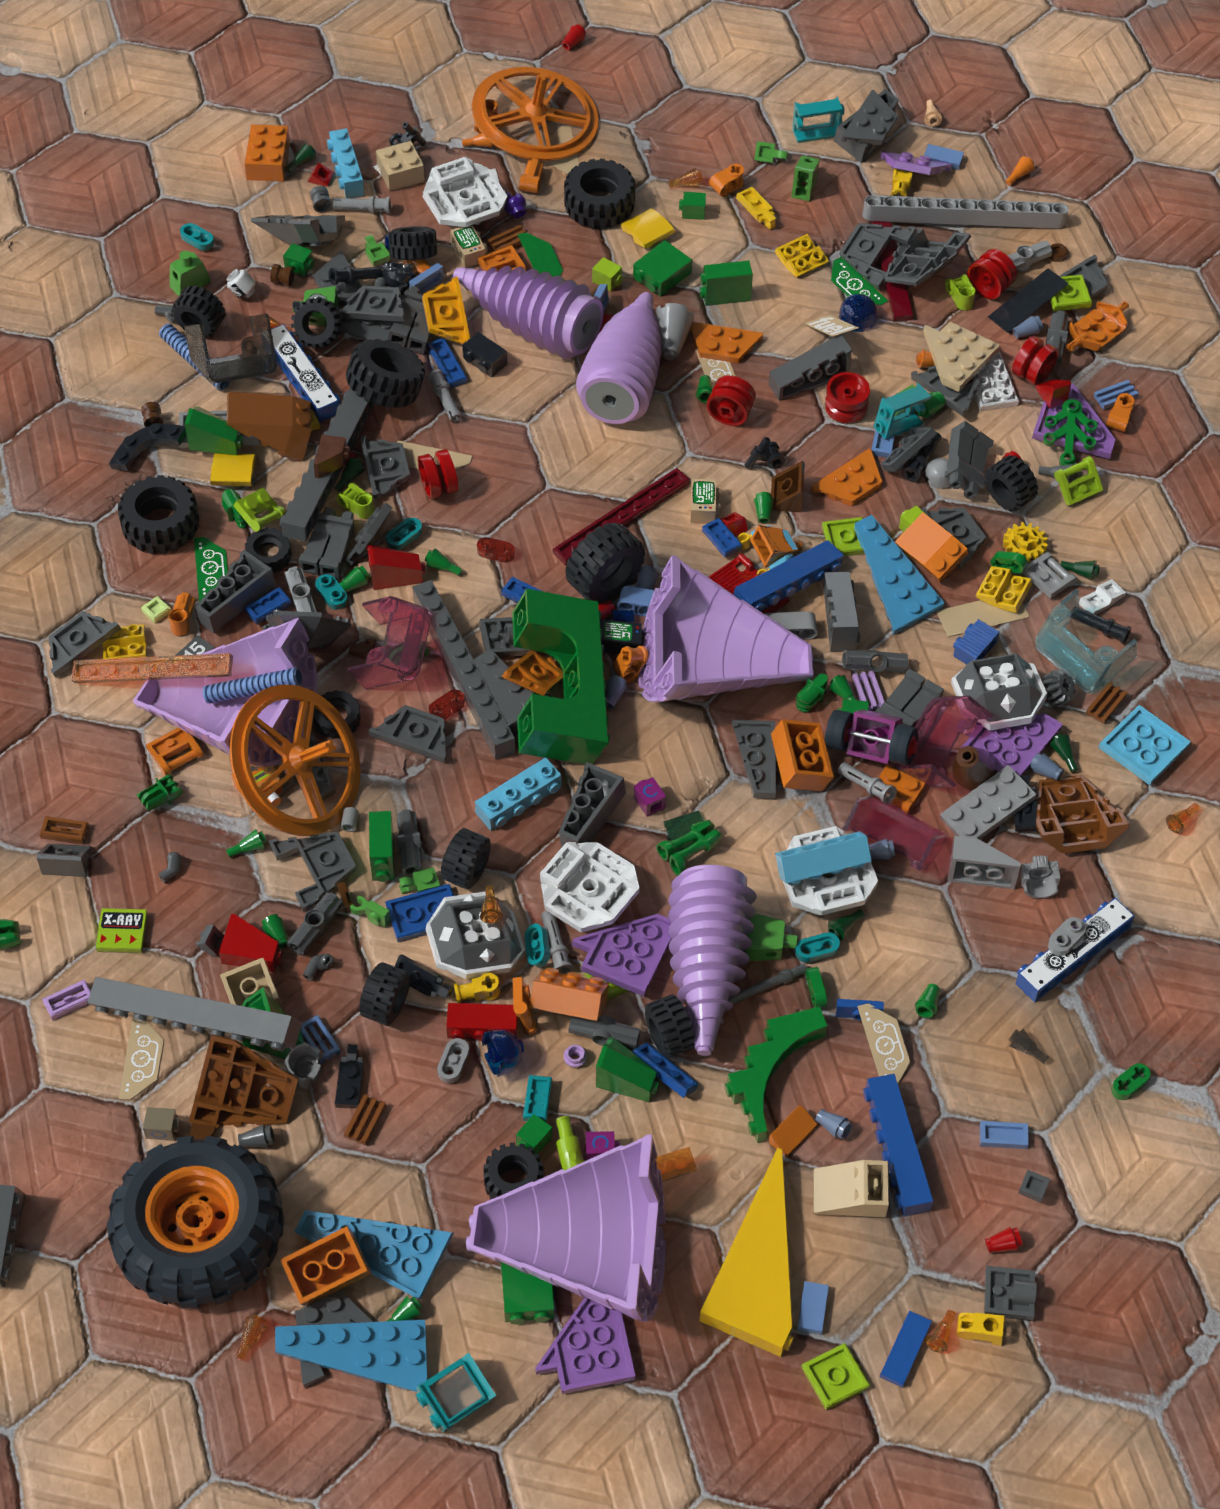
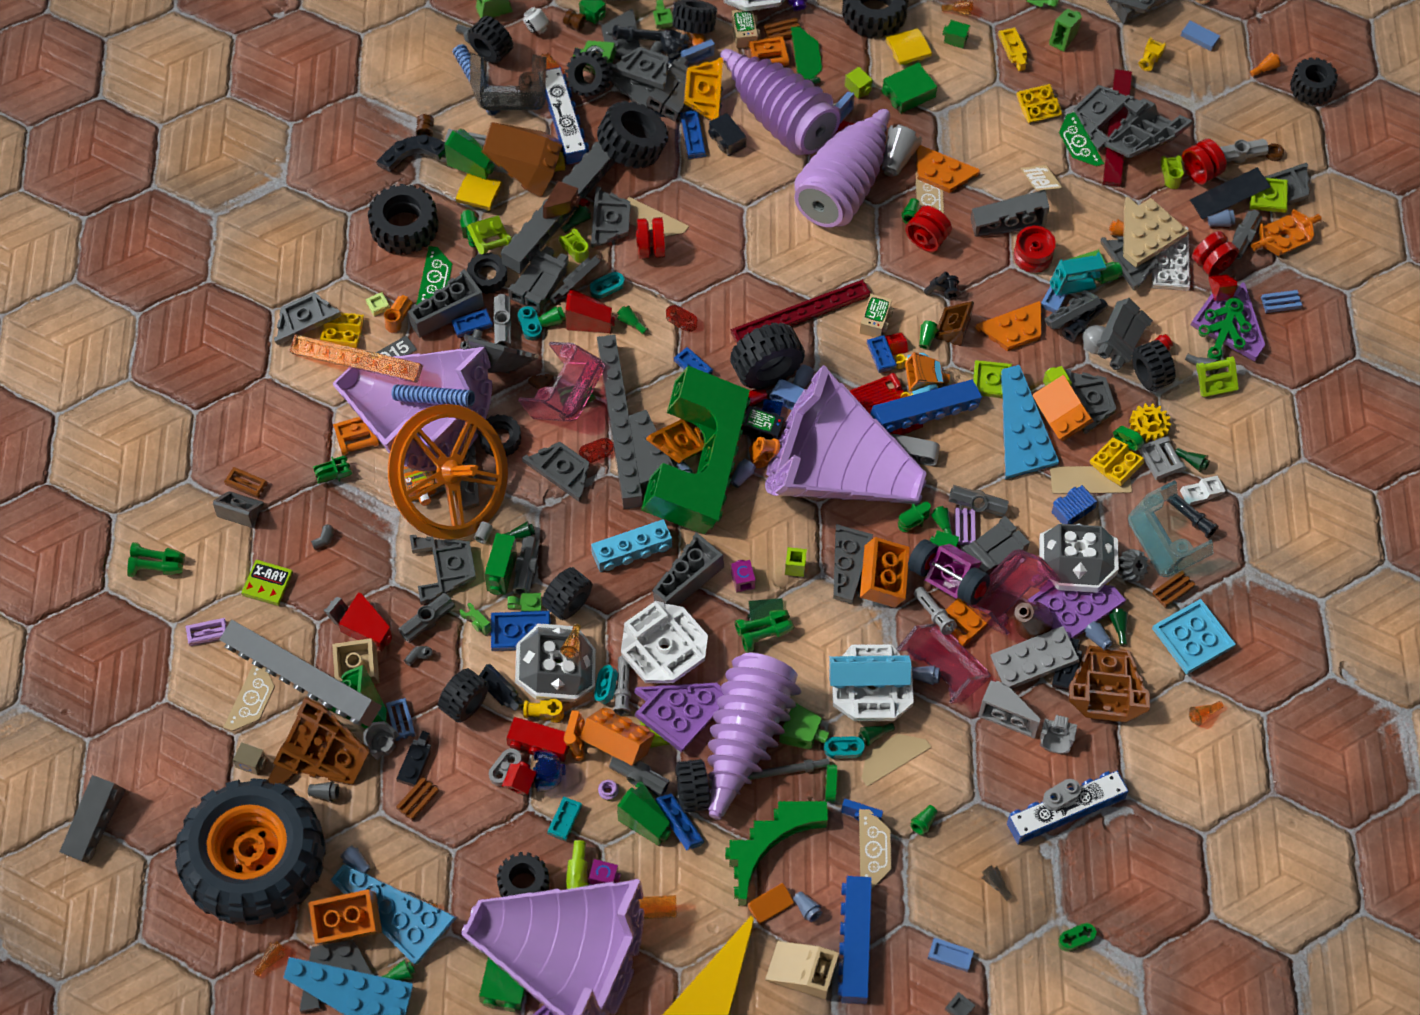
camera: 15 degrees right, 5 degrees up
green cone [226,829,268,858] -> none
green cone [262,914,288,949] -> none
reddish brown tile [337,882,353,913] -> none
light grey pin [427,369,462,423] -> none
dark grey plate [479,617,528,657] -> none
green brick [516,1114,552,1154] -> none
green brick [700,260,753,306] -> none
orange piece [709,164,744,197] -> none
dark grey wedge [823,572,860,652] -> none
clear blue cylinder [839,294,877,332] -> none
light grey beam [862,195,1069,229] -> none
medium lavender wing [881,151,952,175] -> none
orange piece [1106,393,1135,432] -> none
none -> sand blue cone [340,846,371,874]
none -> red brick [502,761,536,794]
none -> dark green cone [503,521,536,540]
none -> lime brick [785,547,807,577]
none -> tan sticker [861,734,931,786]
none -> black tyre [1290,57,1338,105]

